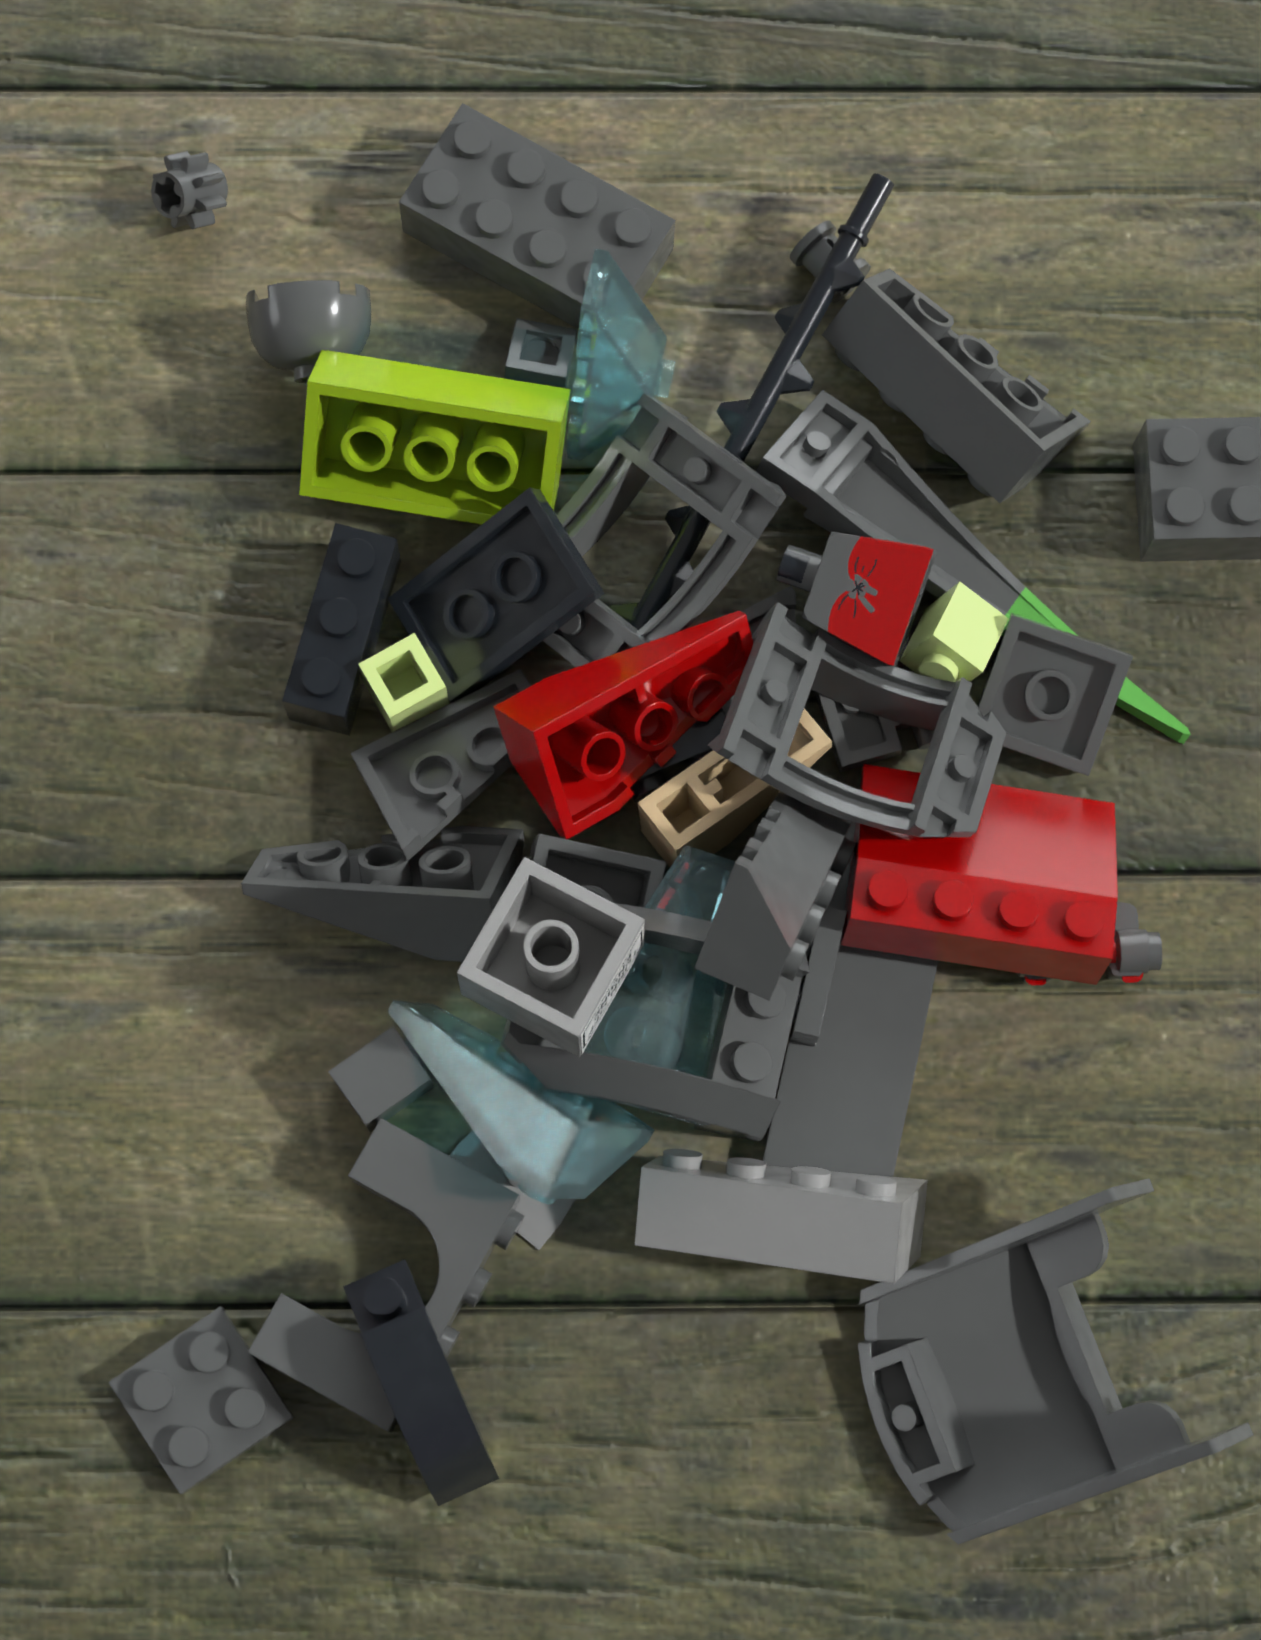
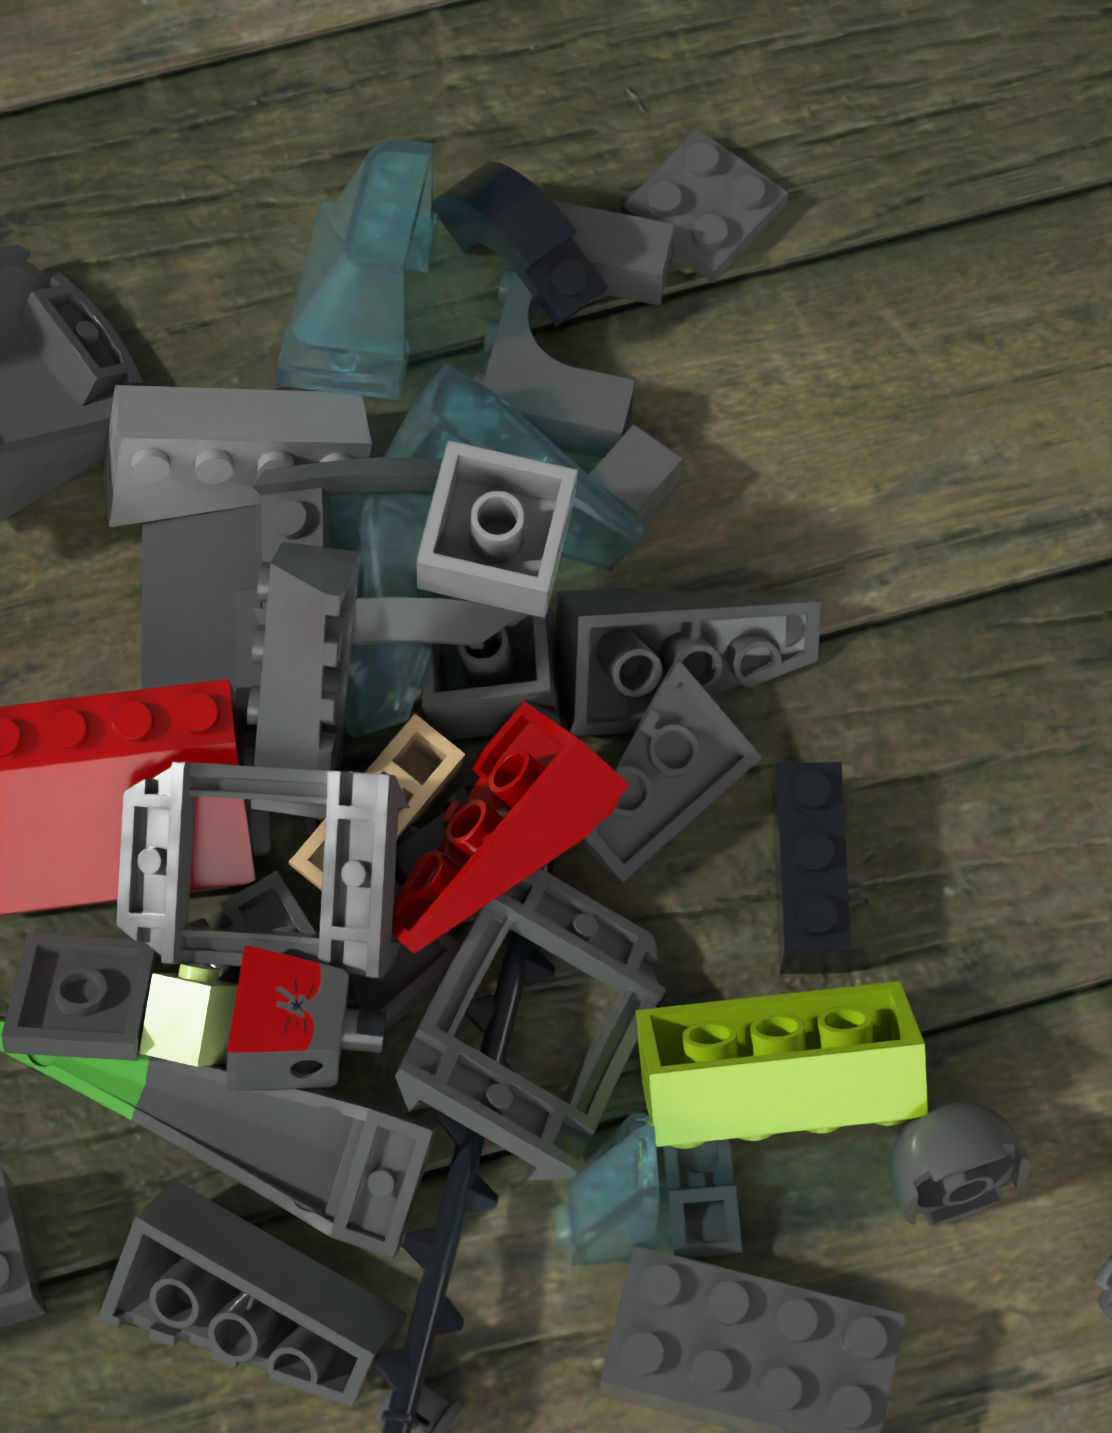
camera: 170 degrees right, 10 degrees down
yellowish green brick [358,633,449,732] -> none
black plate [387,487,605,702] -> none
none -> clear light blue windscreen [276,139,438,400]

